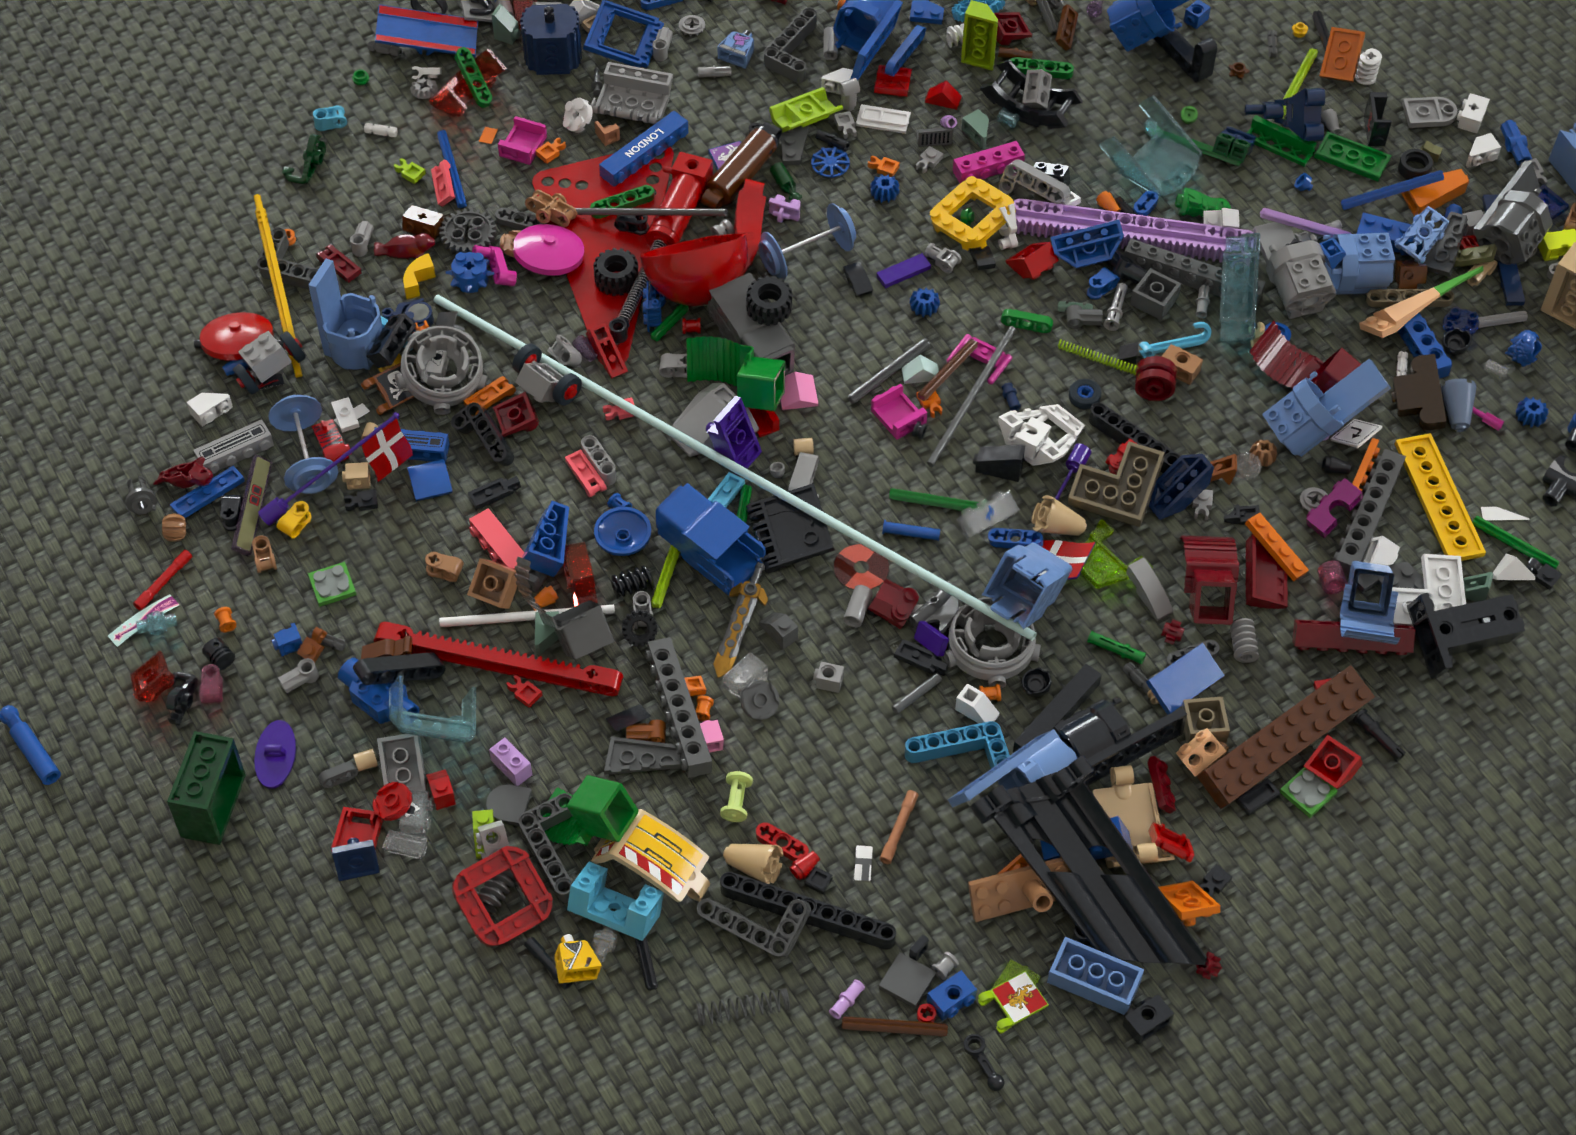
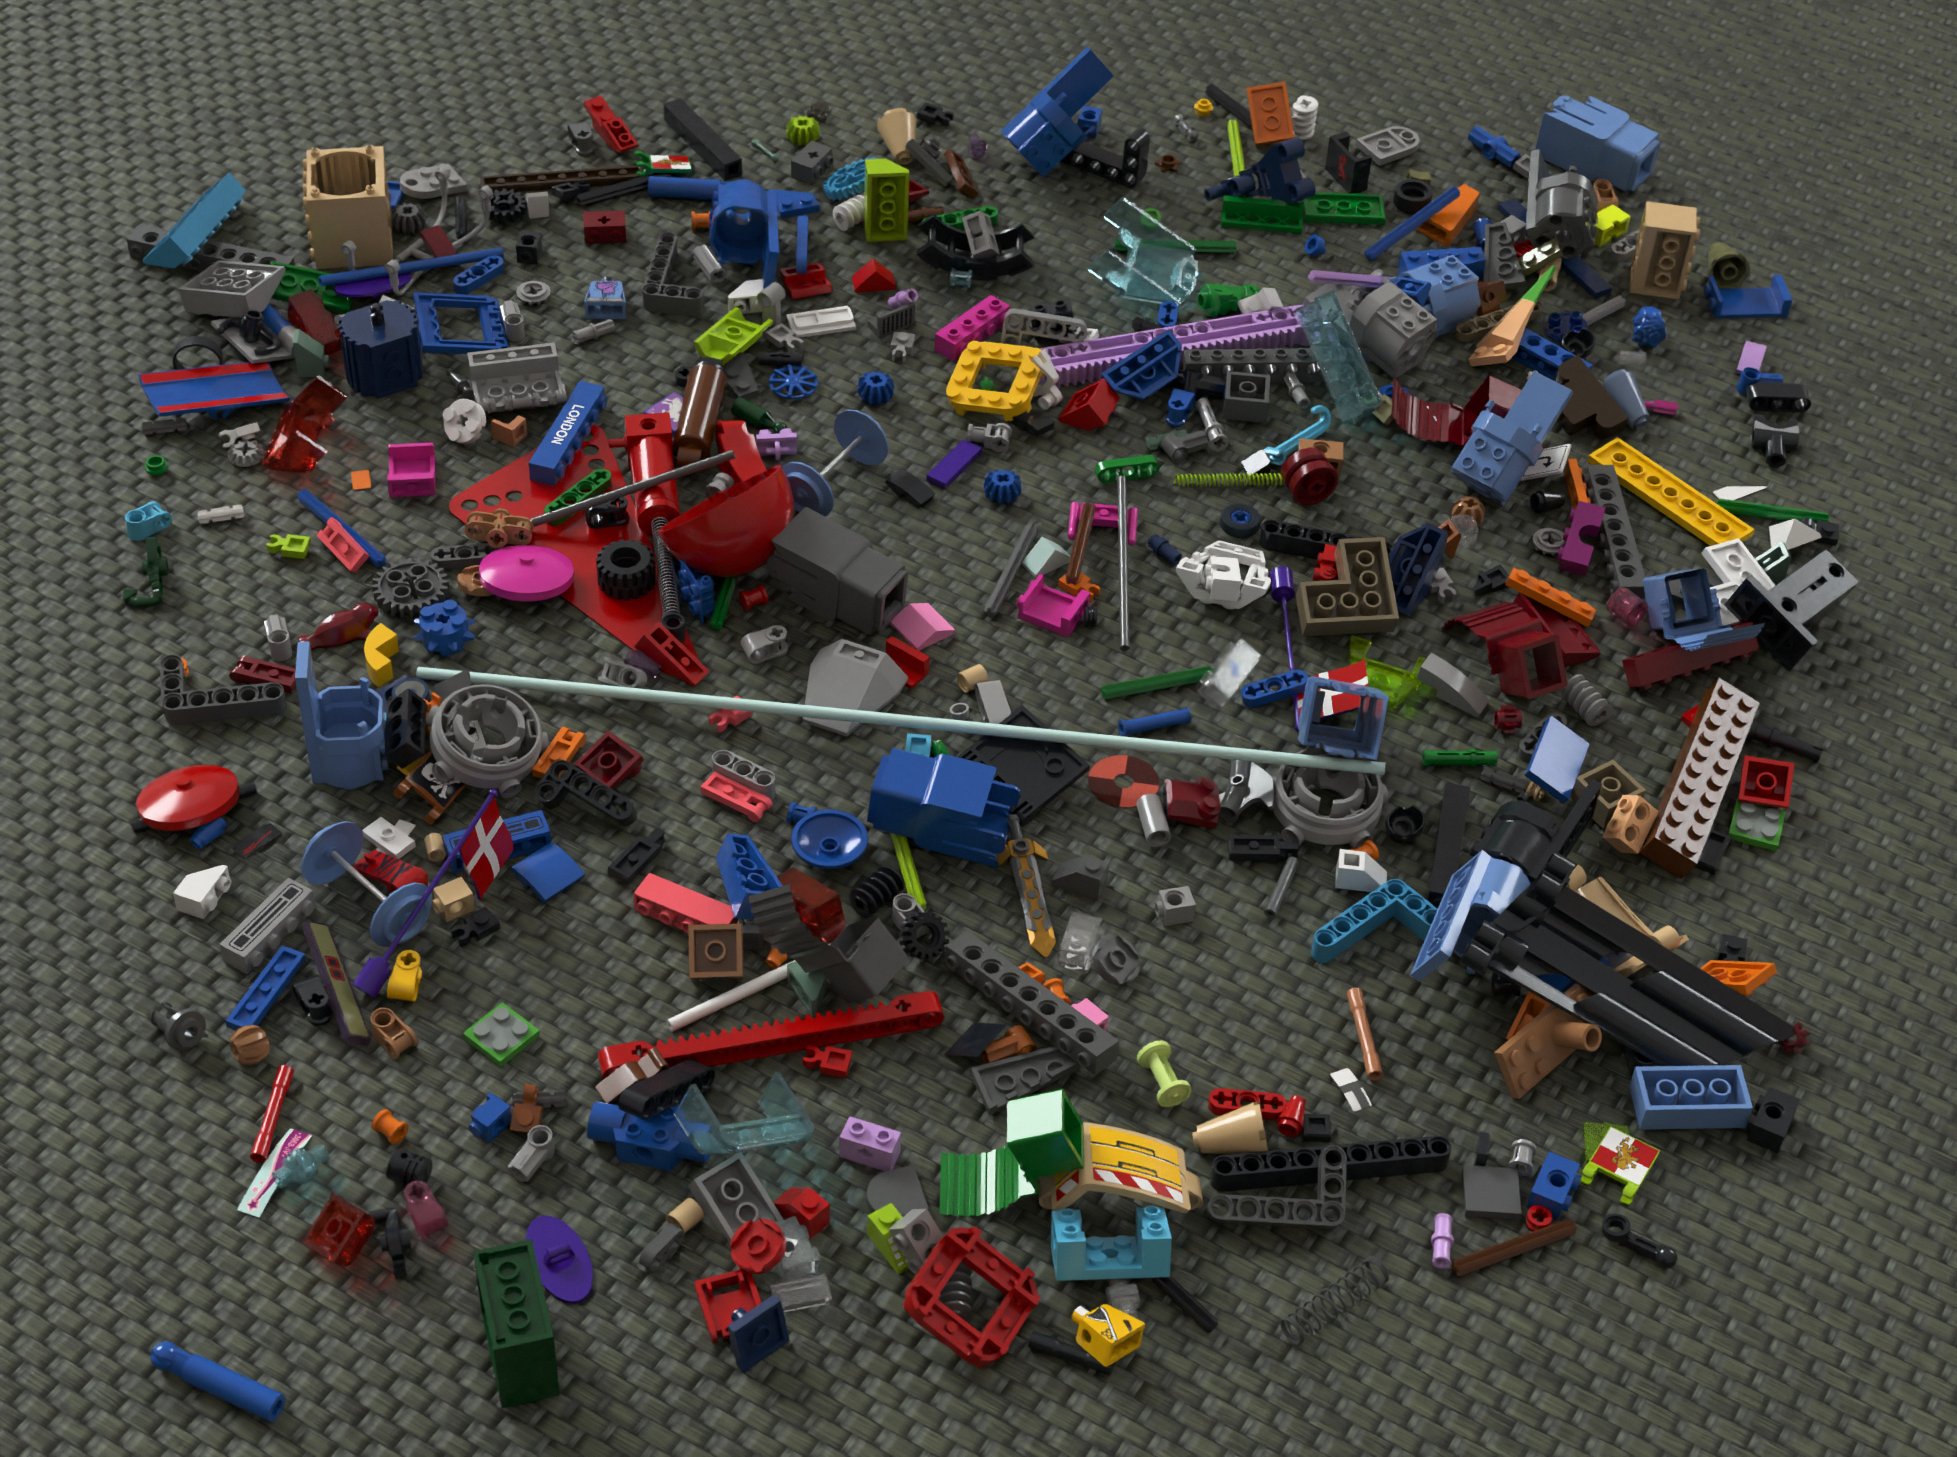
camera: 30 degrees left, 10 degrees down
dark red animal [153,456,213,489] -> none
light grey brick [233,331,306,395] -> none
yellow axle [253,194,302,378] -> none
reddish brown brick [402,205,443,239] -> none
medium nougat piece [425,552,464,582] -> none
green beam [455,47,492,108] -> none
dark pink beam [472,245,517,286] -> none
brick [512,343,582,406] -> none
dark grey beam [518,793,573,903] -> none
orange plate [535,137,566,164] -> none
green piece [687,336,785,411] -> none
dark purple brick [706,396,762,476] -> none
black tyre [746,276,793,326] -> none
orange plate [867,156,900,177] -> none
dark purple tile [914,621,949,656] -> none
sand green slope [961,109,989,150] -> none
black slope [973,445,1026,482] -> none
tan cone [1032,495,1087,536] -> none
orange cone [1096,191,1121,212] -> none
dark red plate [1147,756,1176,814] -> none
red container [1148,822,1194,863] -> none
dark green hips [1212,126,1257,163] -> none
white slope [1362,536,1400,566] -> none
light blue piece [1394,206,1450,264] -> none
white brick [1457,93,1490,133] -> none
white slope [1466,133,1501,168] -> none
blue gear [1516,397,1549,428] -> none

